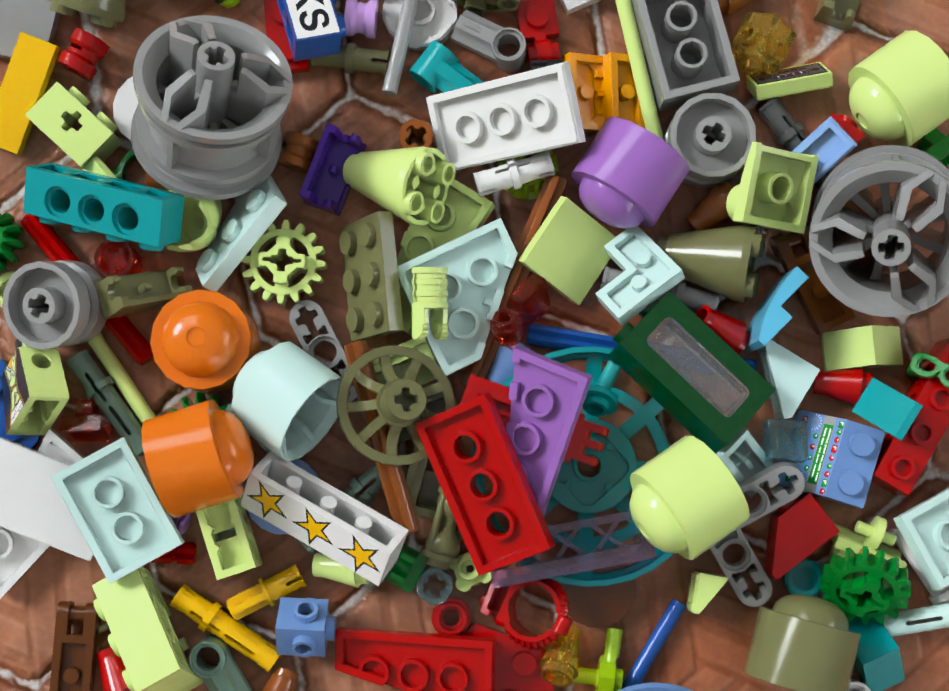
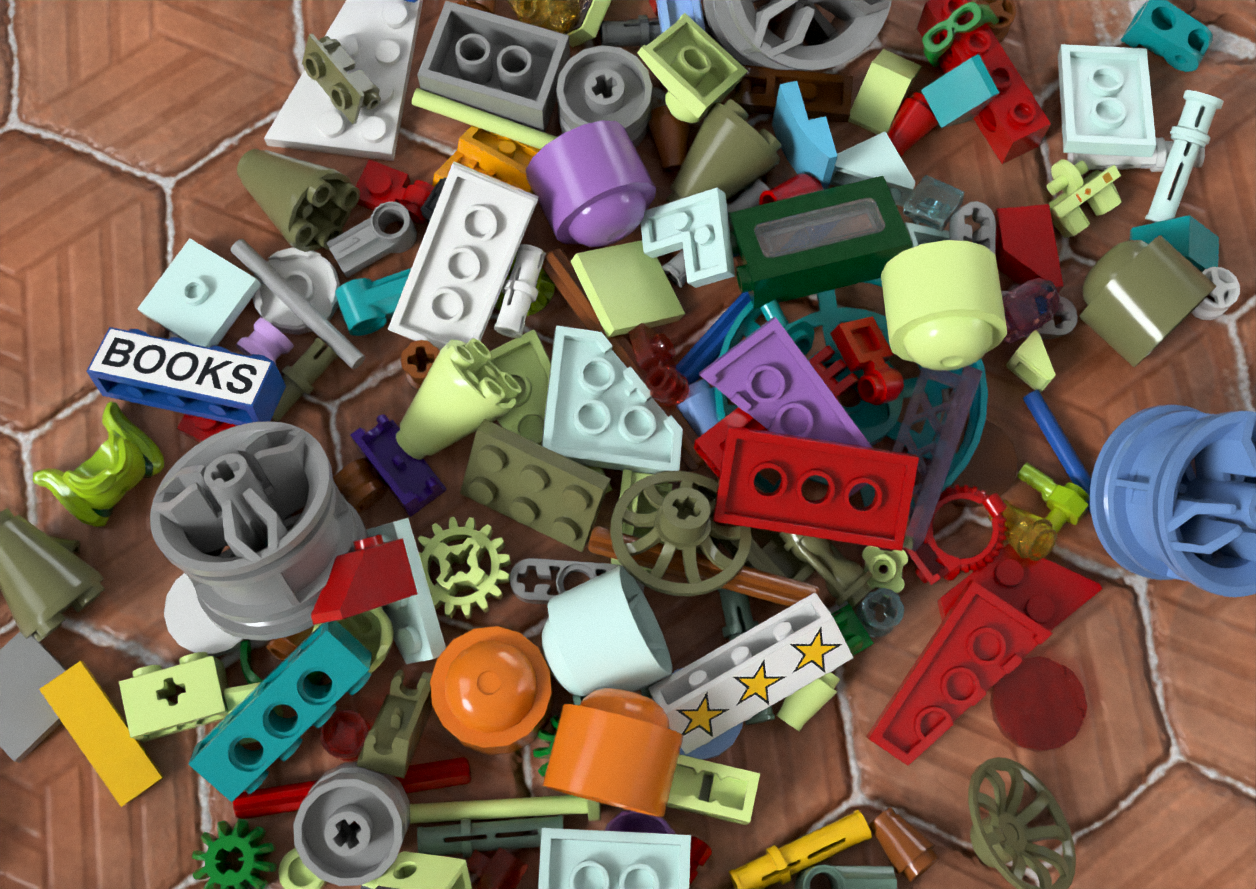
camera: 60 degrees left, 10 degrees down
red wheel [57,27,110,81] -> none
yellow axle [226,564,306,620] -> none
medium blue brick [275,597,336,657] -> none
yellowish green hinge [412,267,448,340] -> none
red plate [431,597,471,635] -> none
medium blue slope [777,410,885,509] -> none
teal tile [782,558,823,597] -> none
green gear [819,546,911,625] -> none
none -> red slope [311,534,418,625]
none -> red plate [830,316,904,405]
none -> clear pink rock [1002,278,1060,344]

